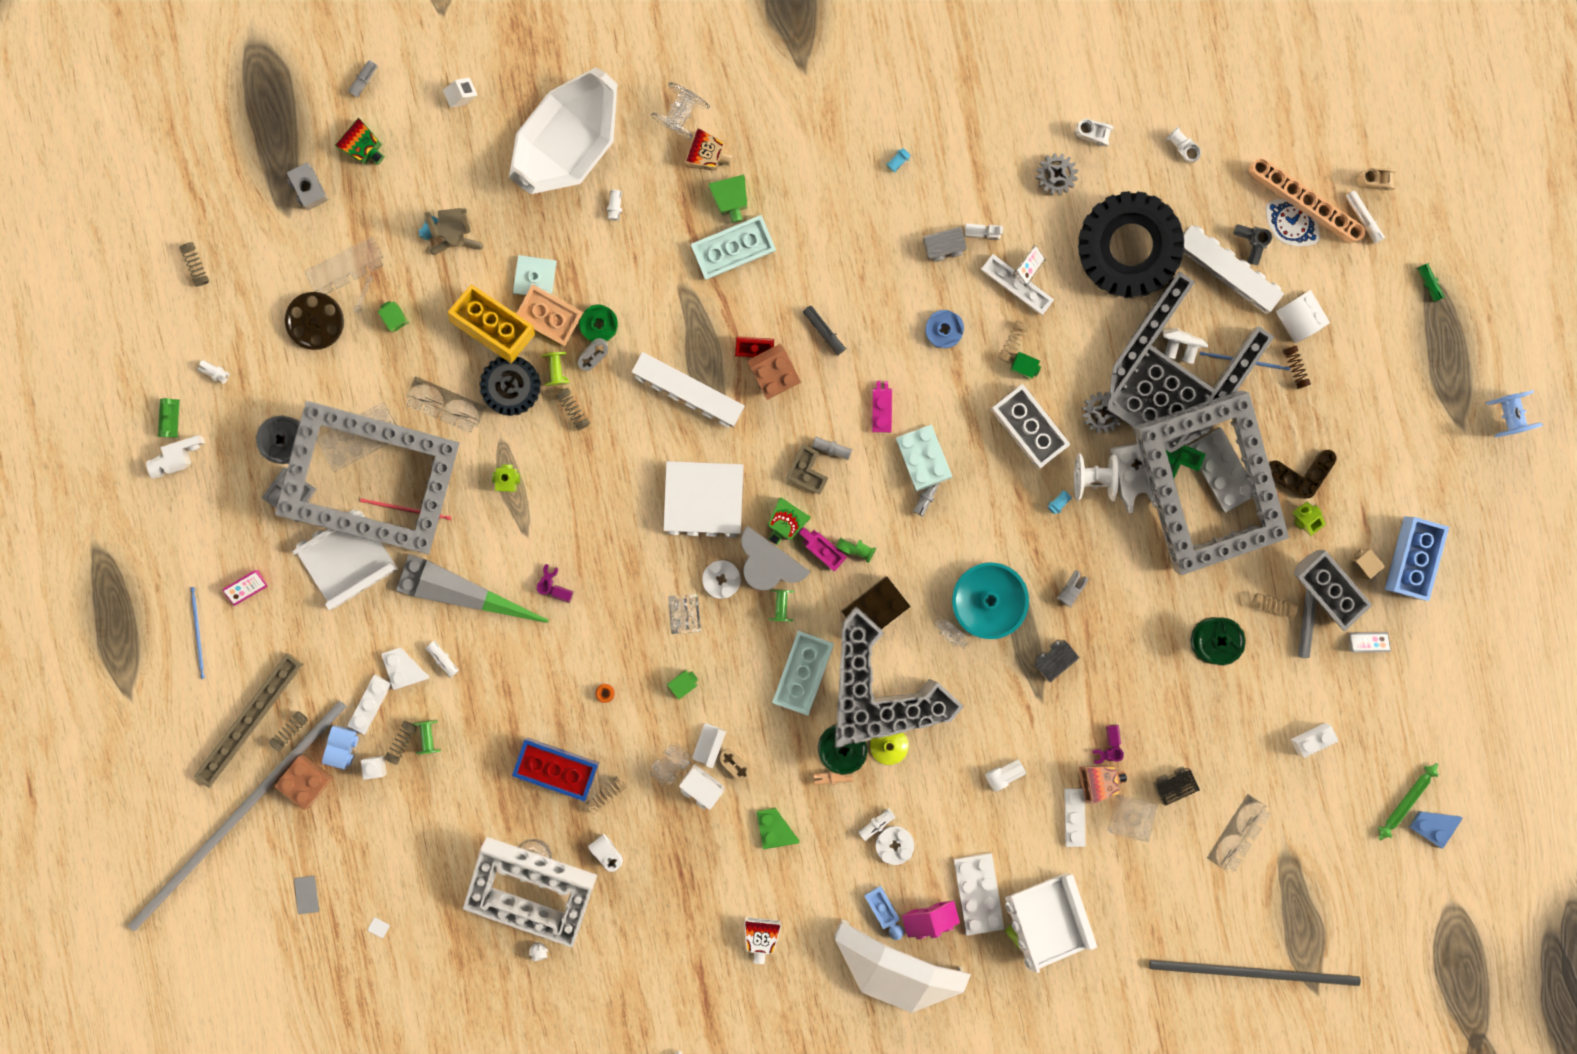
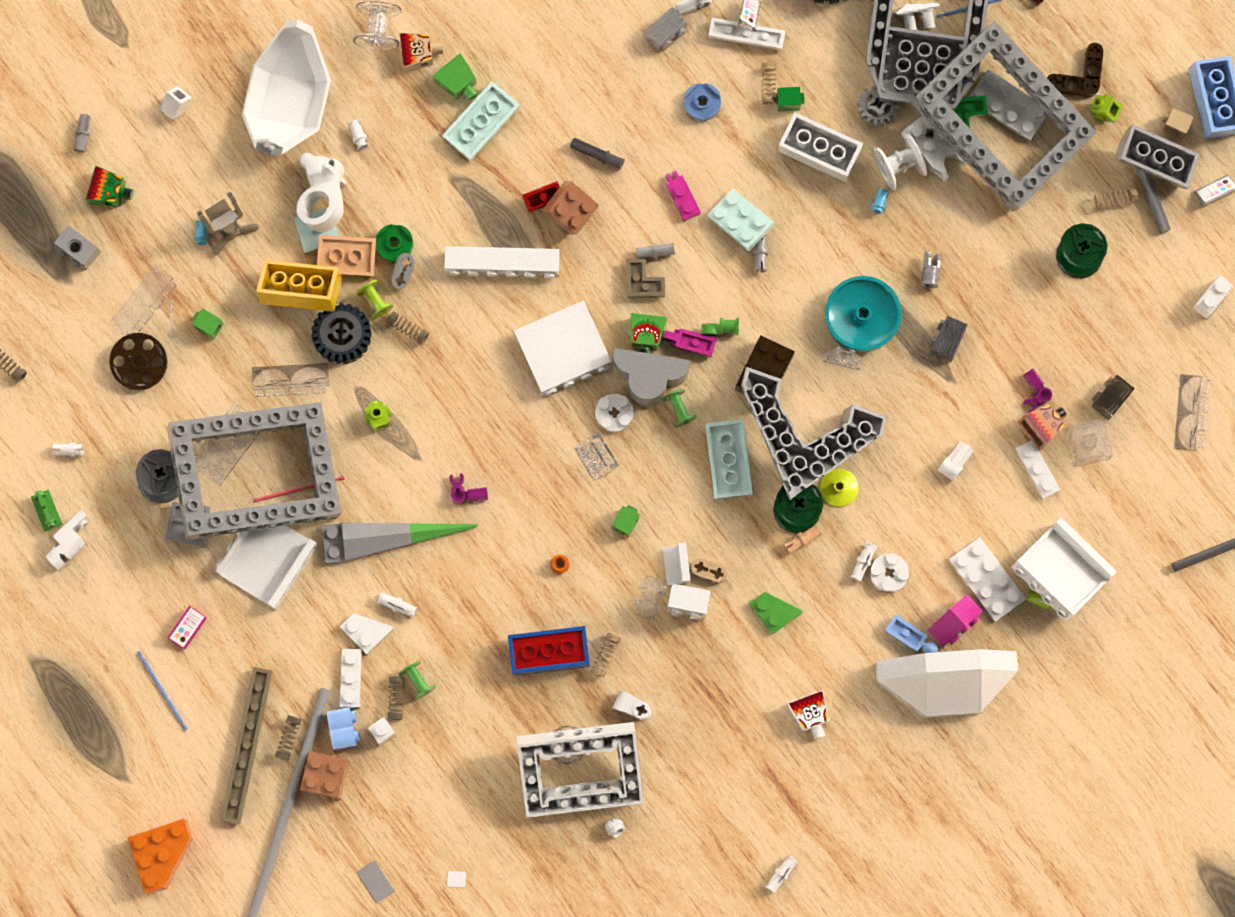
camera: 25 degrees left, 10 degrees down
none -> orange brick [128,819,193,895]
none -> white animal [296,153,346,232]

